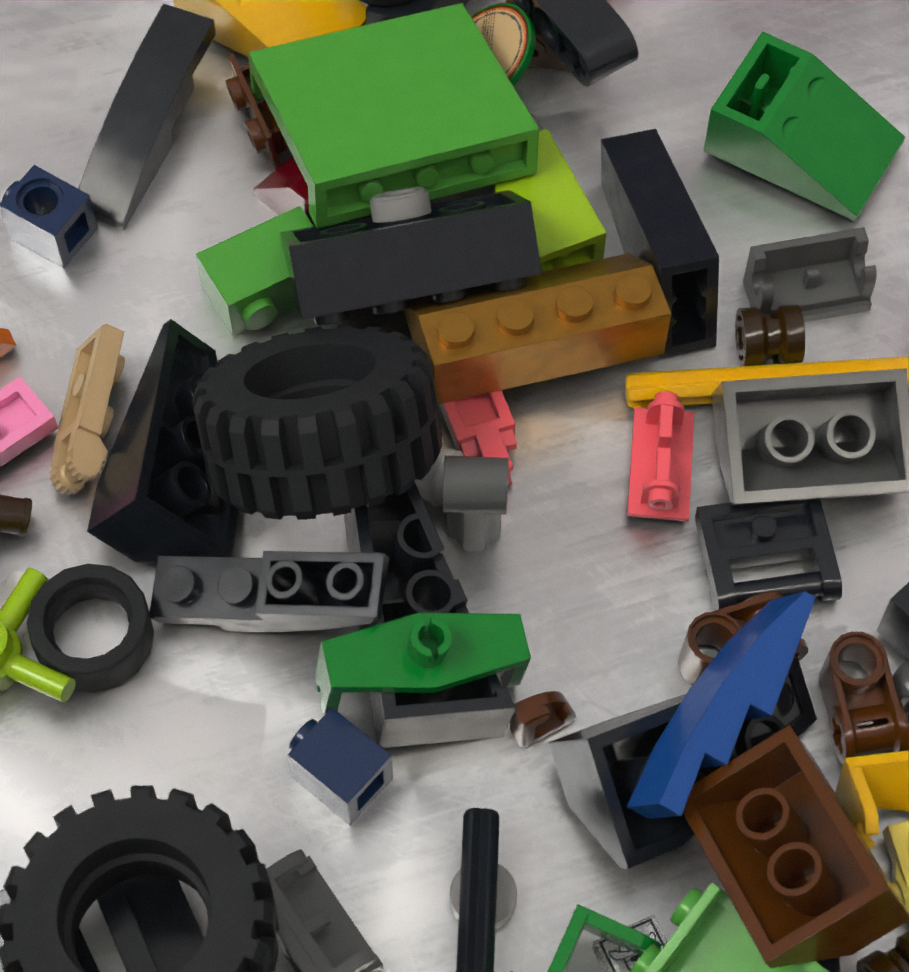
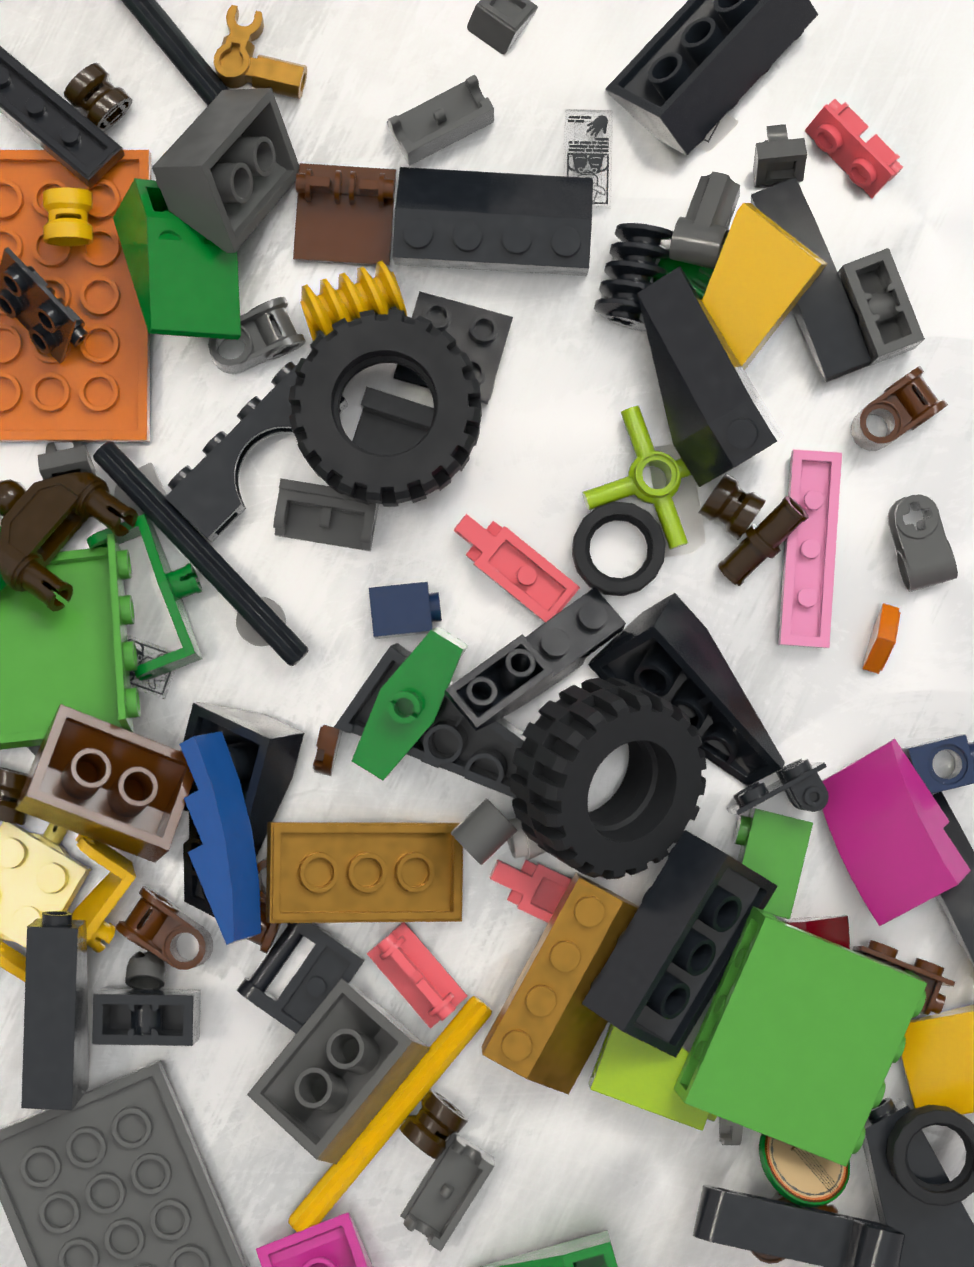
camera: 135 degrees right, 25 degrees up
tan hinge [49,324,125,496] -> none
light grey tile [369,187,432,223] -> none
black slope [601,129,719,358] -> none
none -> pearl gold tile [266,822,463,923]
none -> coral hinge [454,514,580,623]
none -> black hinge [727,758,829,815]
none -> dark pink slope [822,738,971,926]

